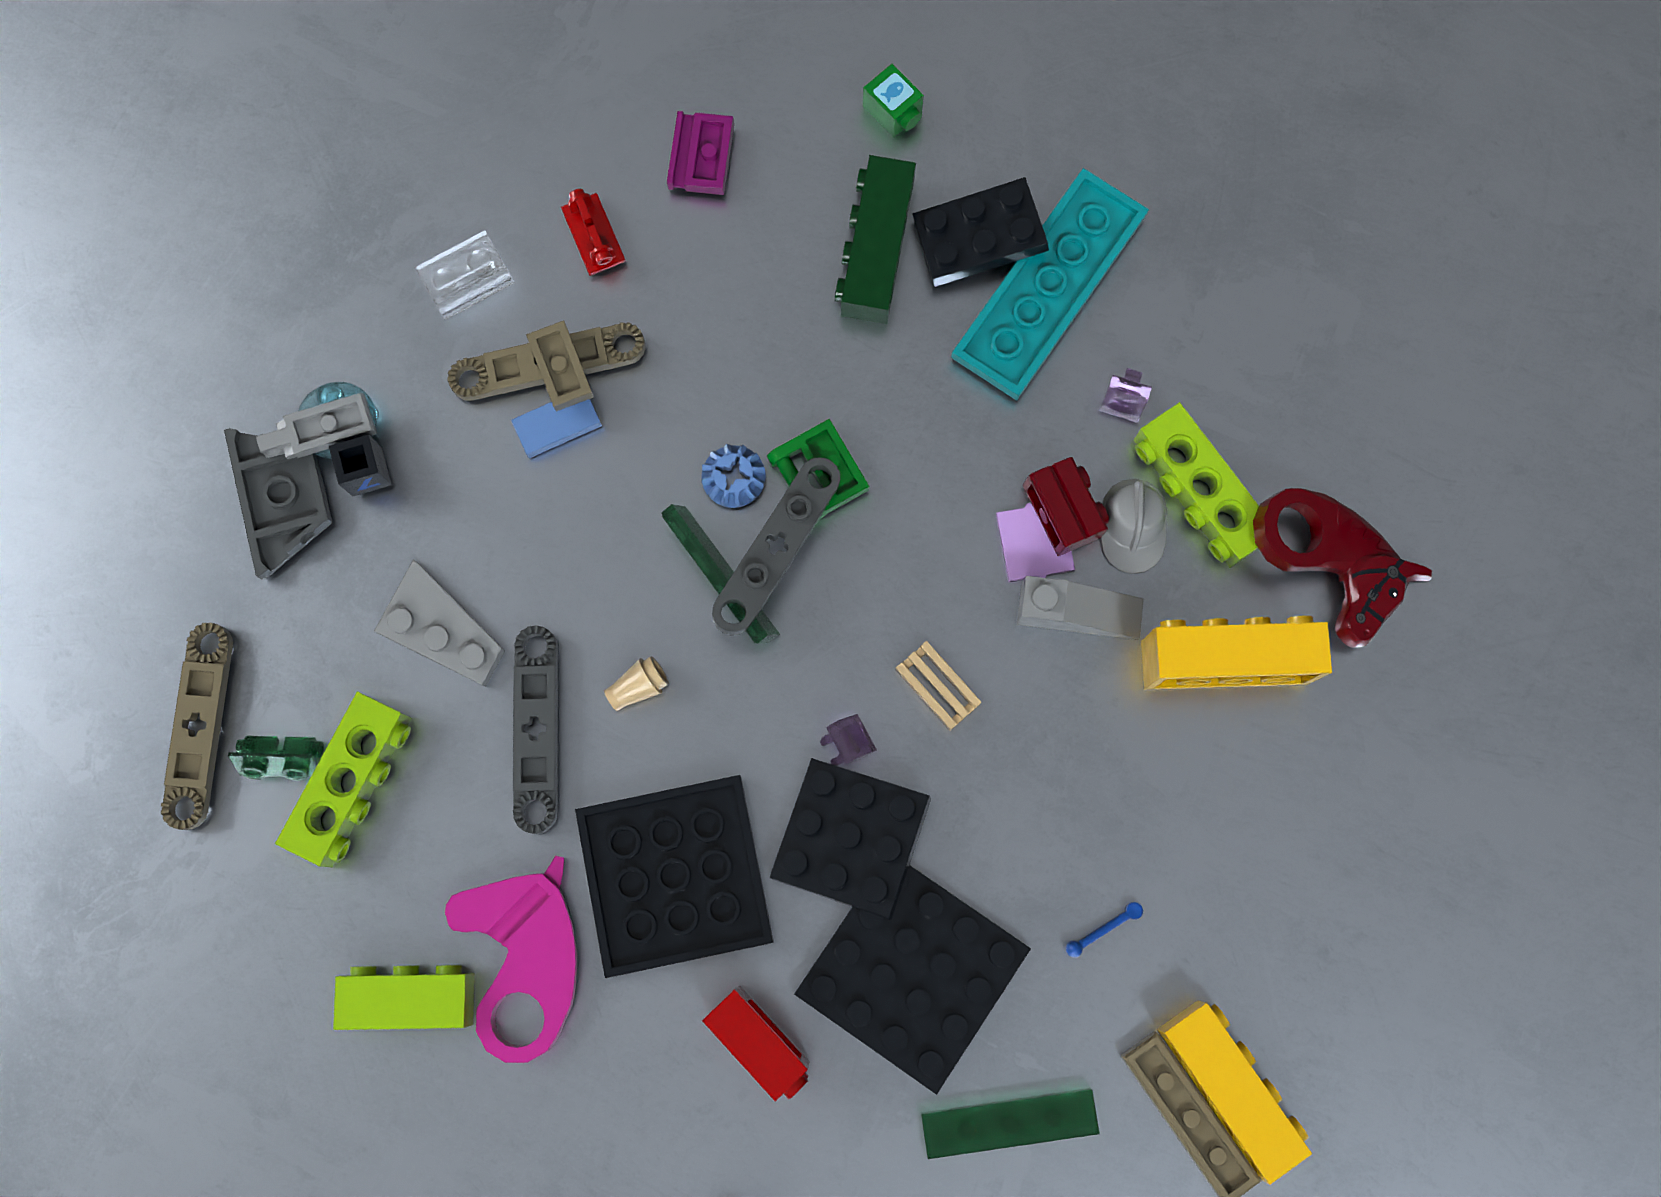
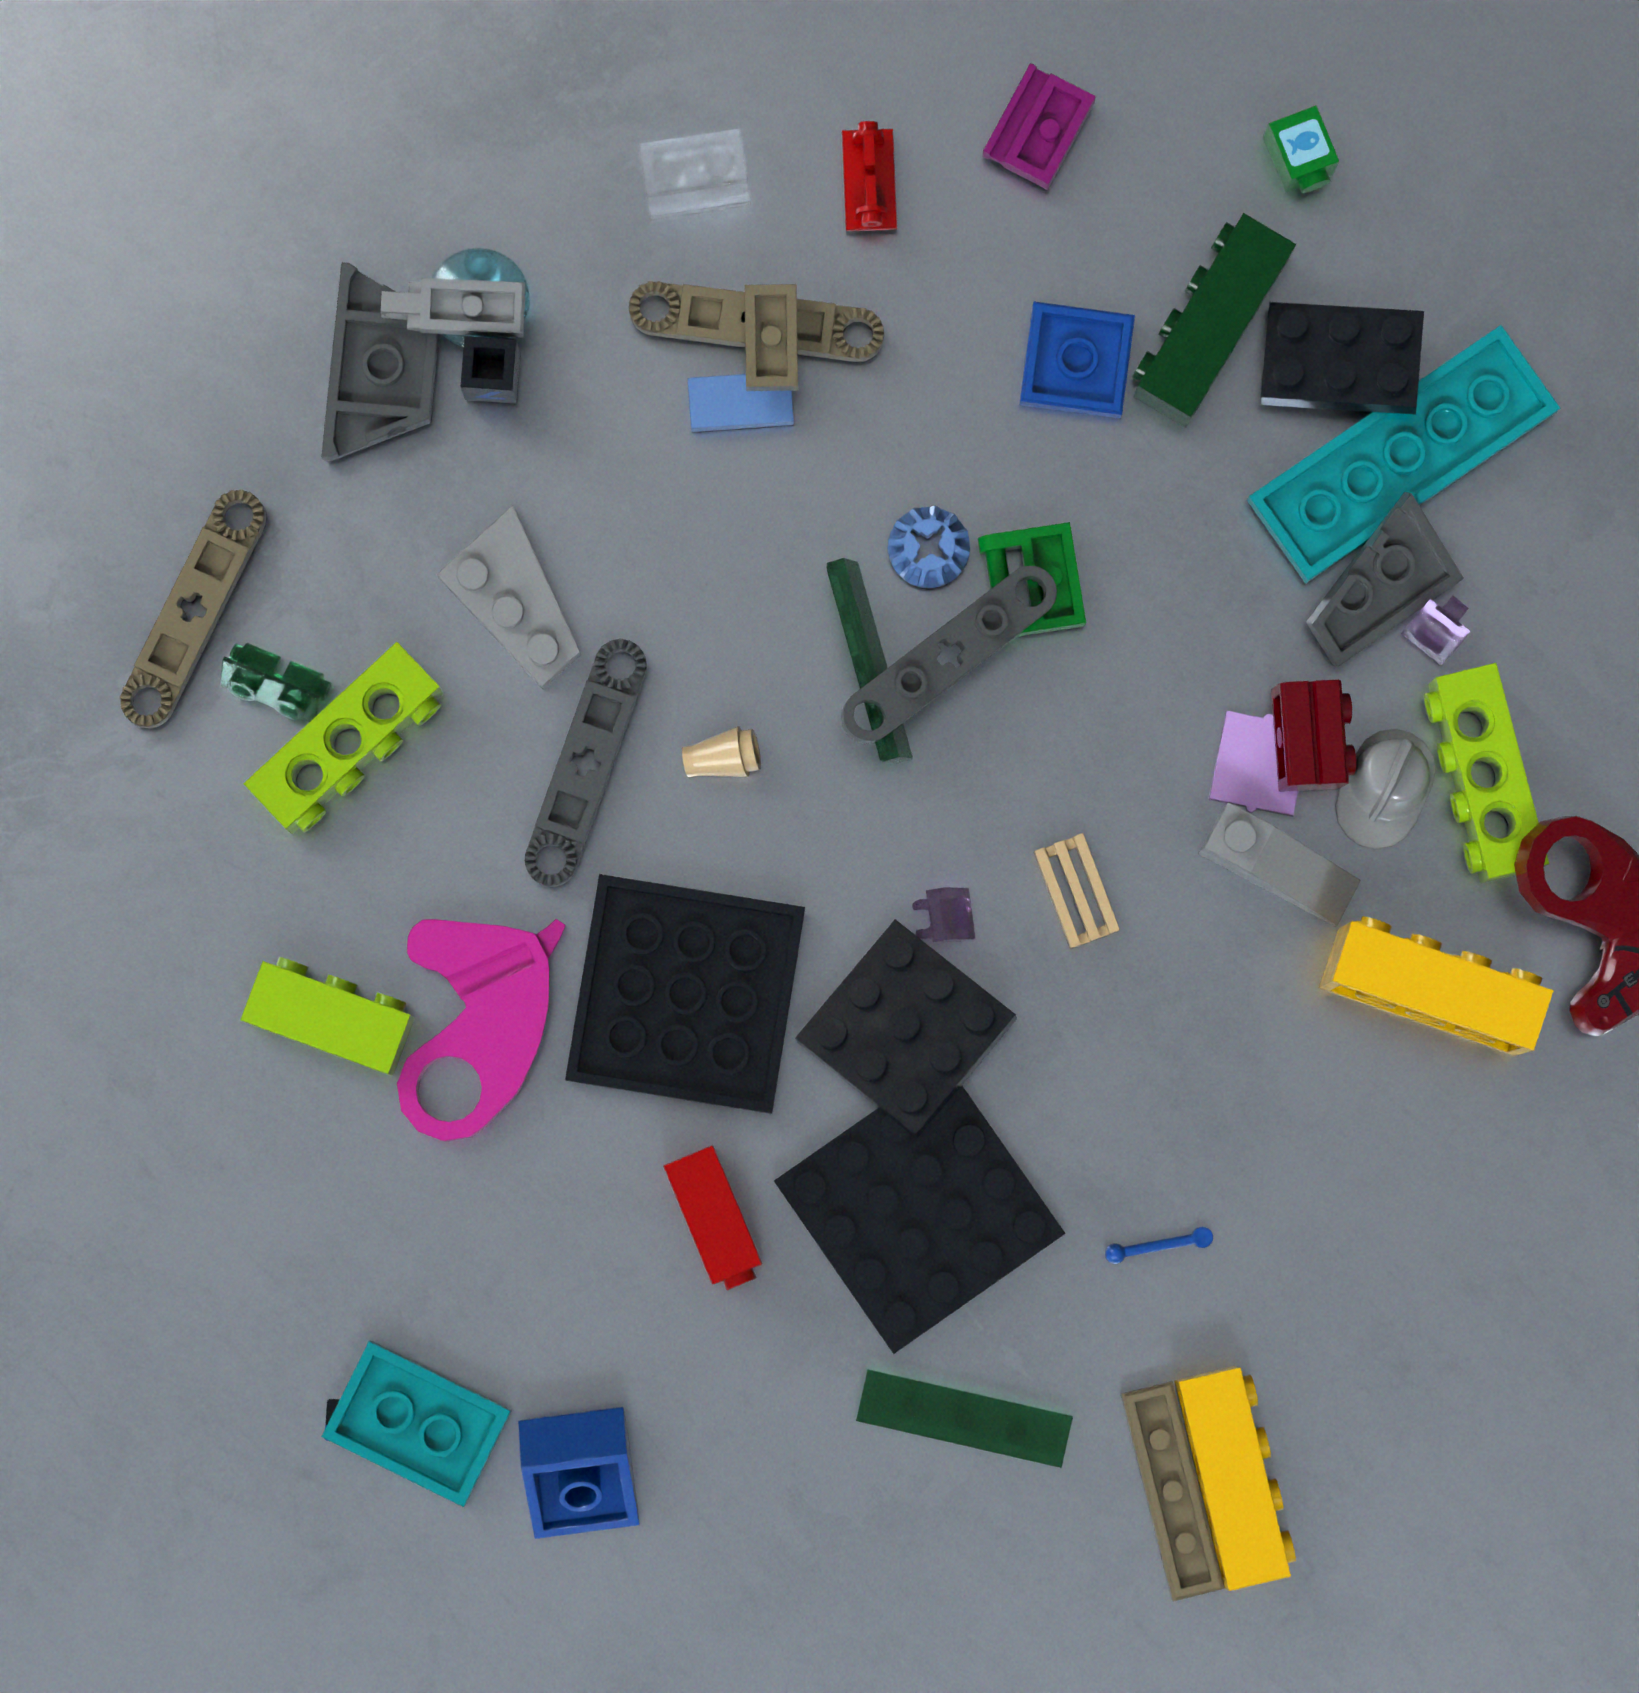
camera: 15 degrees right, 5 degrees up
none -> blue tile [1019,301,1135,419]
none -> dark grey wing [1306,492,1464,667]

